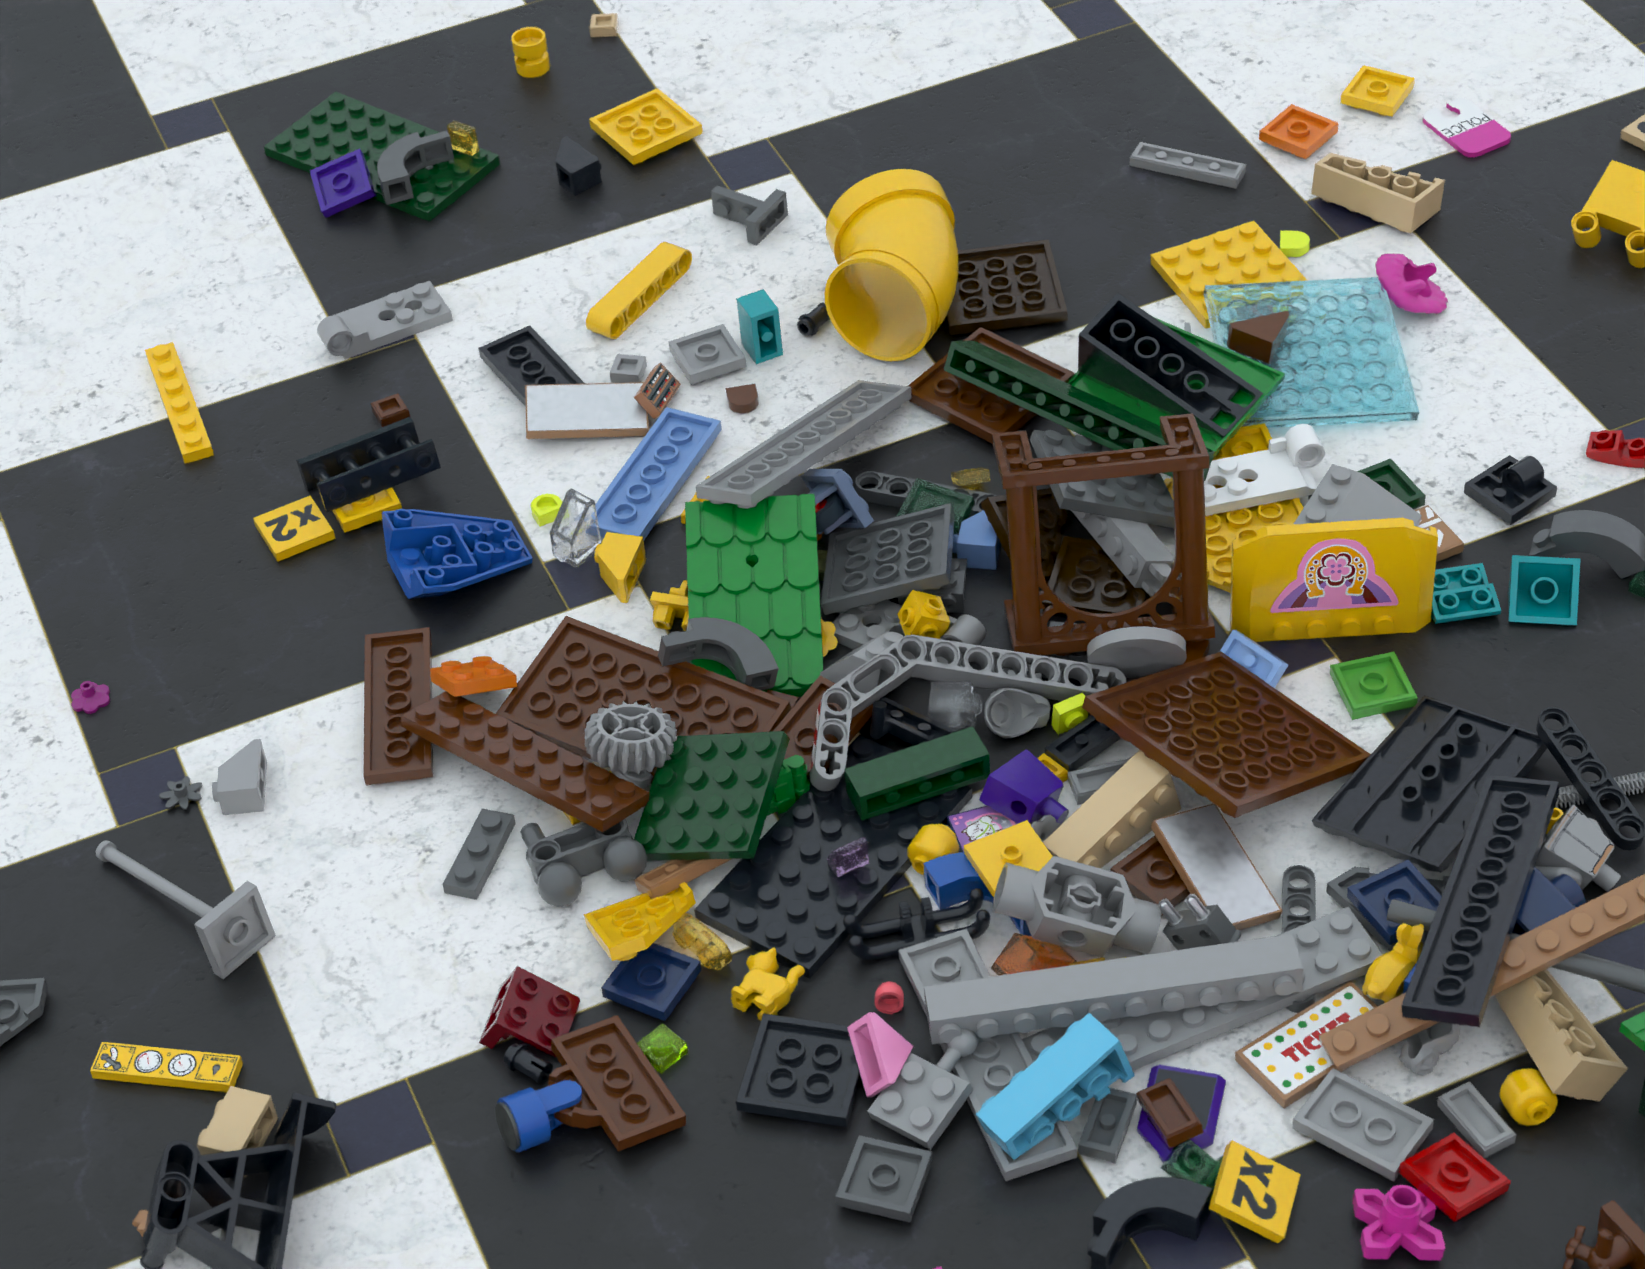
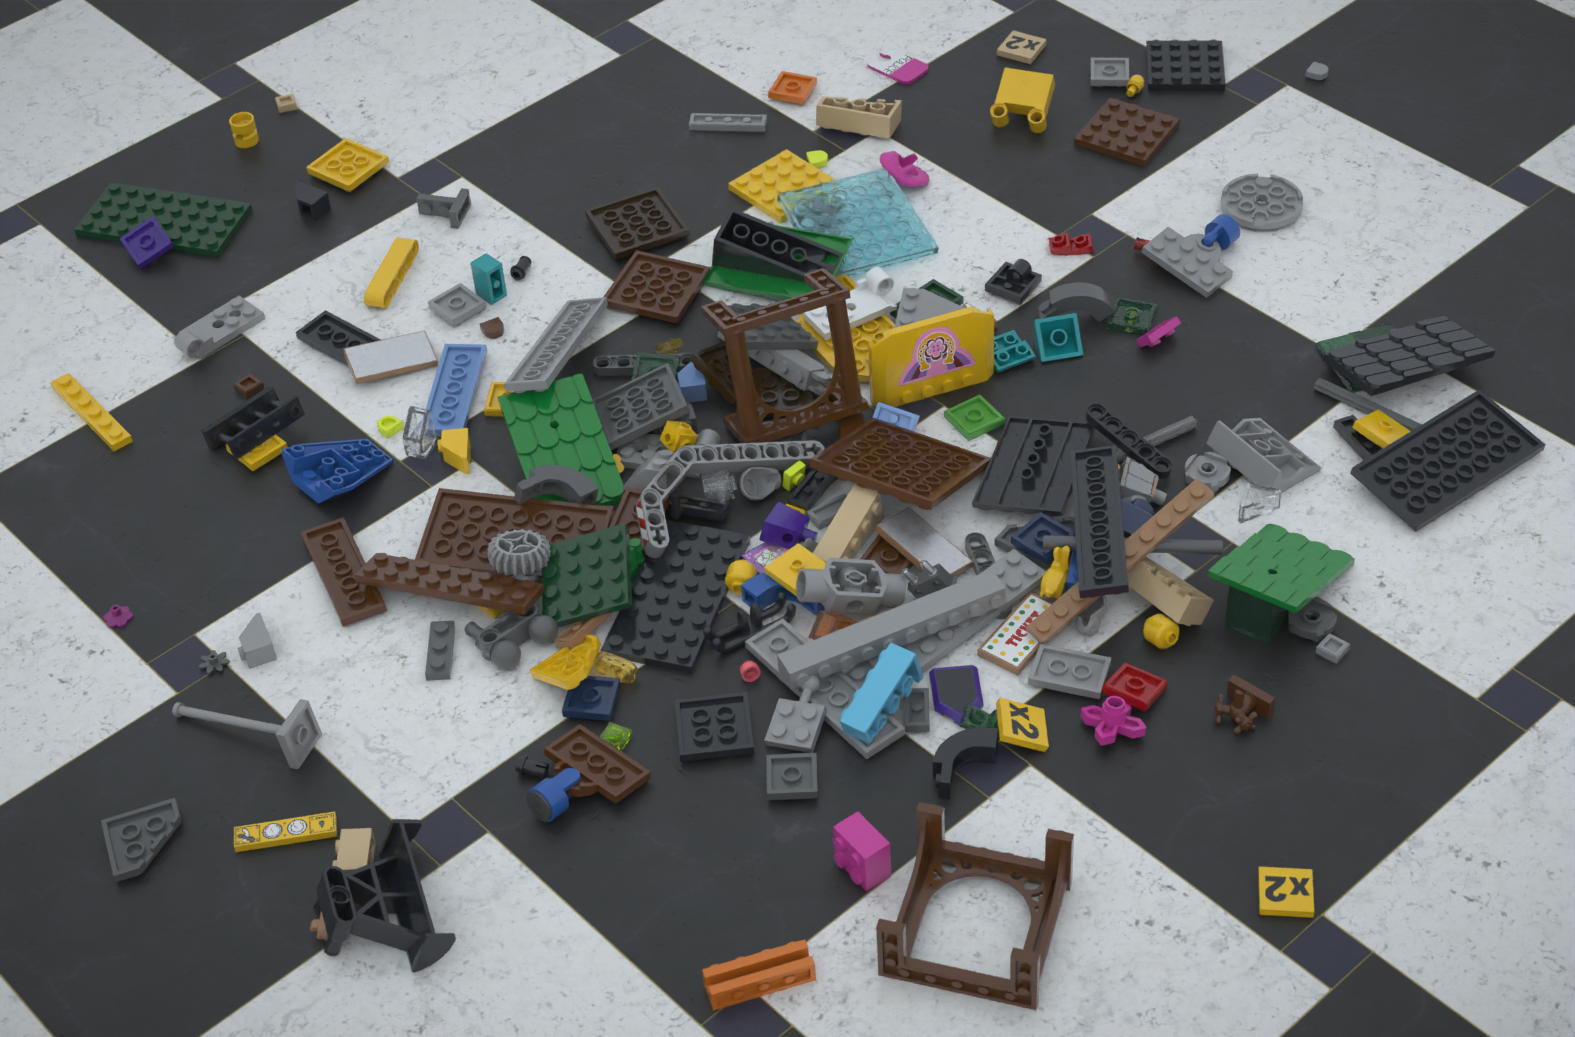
camera: 20 degrees left, 0 degrees up
yellow tile [253,495,335,562] -> none
dark grey arch [377,130,454,205] -> none
orange plate [430,656,517,697] -> none
clear yellow plate [447,120,479,156] -> none
dark red bracket [479,966,580,1057] -> none
light grey plate [610,354,647,383] -> none
tile [634,362,681,419] -> none
yellow hips [650,580,689,631] -> none
yellow animal [731,947,805,1020] -> none
sand blue plate [801,469,874,535] -> none
yellow cylinder [825,169,958,361] -> none
clear purple slope [827,837,869,877] -> none
dark green brick [844,726,990,821] -> none
bright pink slope [847,1012,913,1097] -> none
dark green brick [944,341,1215,481] -> none
light grey piece [1087,627,1187,678] -> none
reddish brown tile [1136,1078,1204,1148] -> none
slope [1226,311,1290,364] -> none
yellow plate [1341,65,1415,117] -> none
light grey tile [1437,1081,1516,1158] -> none

